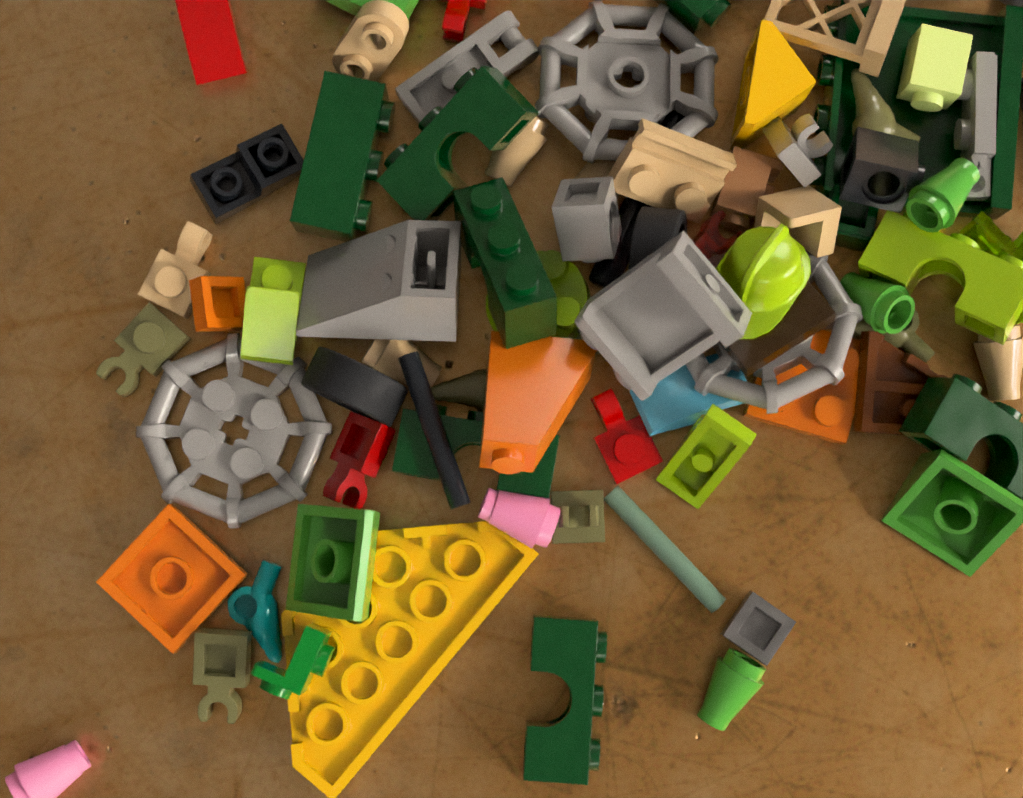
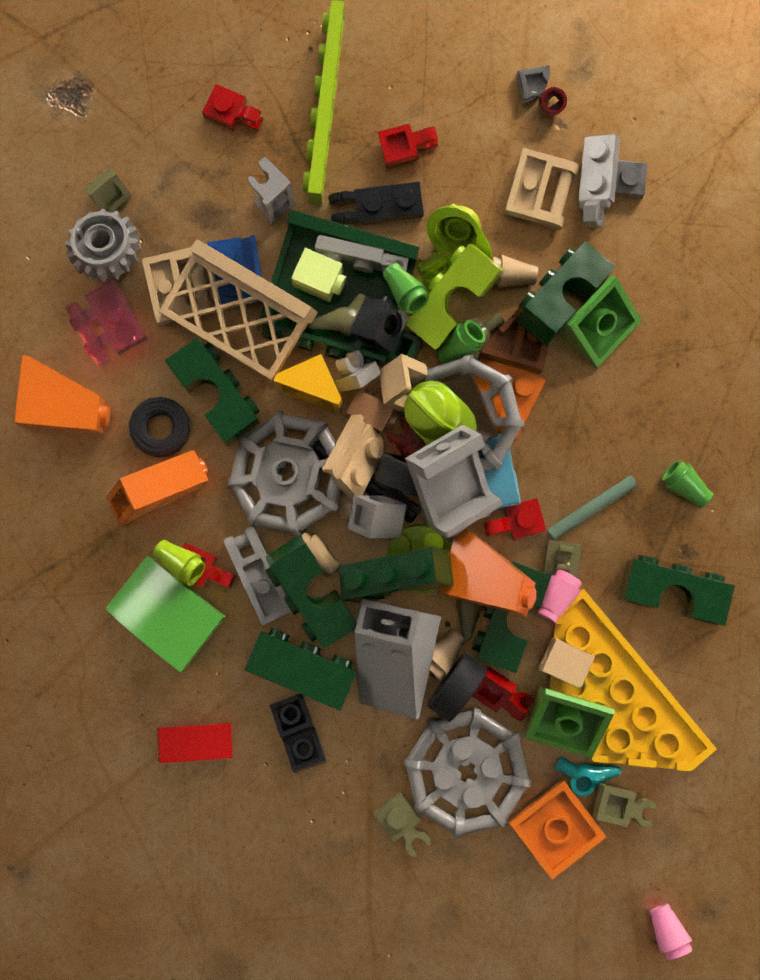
camera: 80 degrees left, 0 degrees up
tan plate [138,221,213,319] -> none
orange plate [189,276,246,332] -> none
lime slope [240,257,306,365] -> none
green bracket [250,623,335,699] -> none
tan plate [332,0,409,82] -> none
black bar [398,352,471,510] -> none
lime slope [656,404,757,509] -> none
flat silver plate [720,591,796,666] -> none
none -> tan panel [538,638,595,688]

